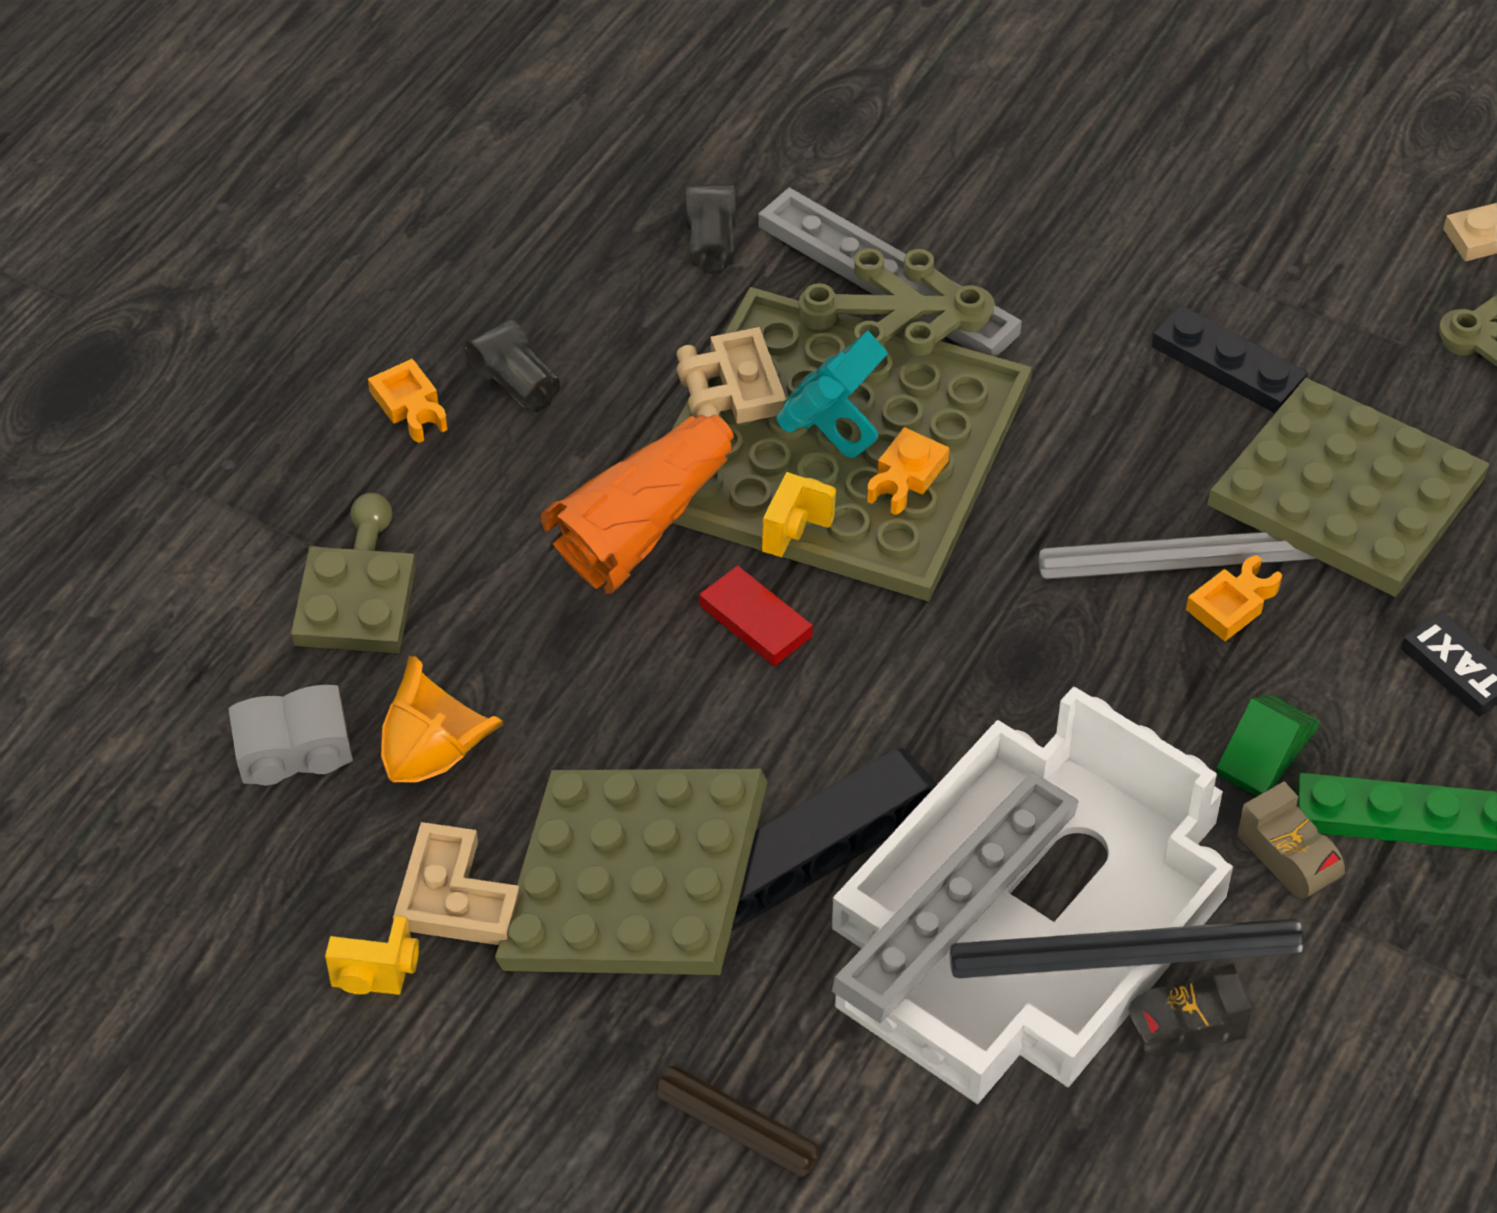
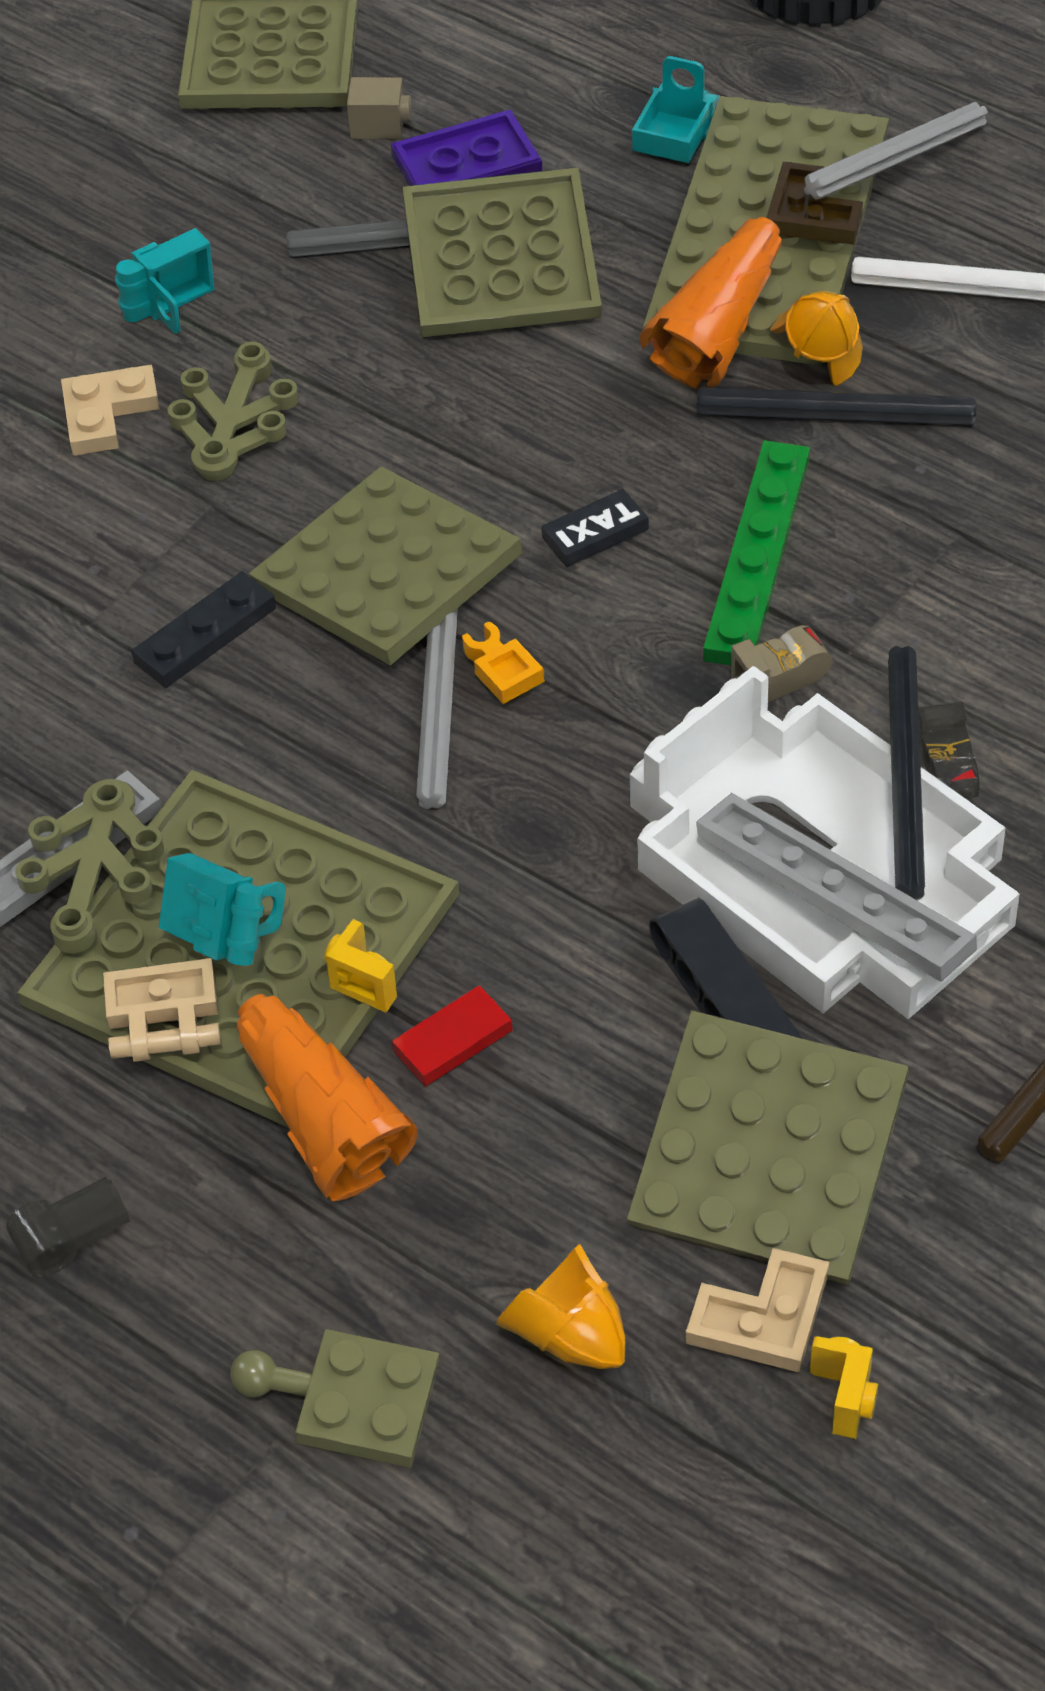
camera: 80 degrees left, 0 degrees up
light grey brick [228,685,353,785] -> none
light orange plate [368,359,448,443] -> none
light orange plate [867,427,949,515] -> none
green slope [1215,695,1320,797] -> none

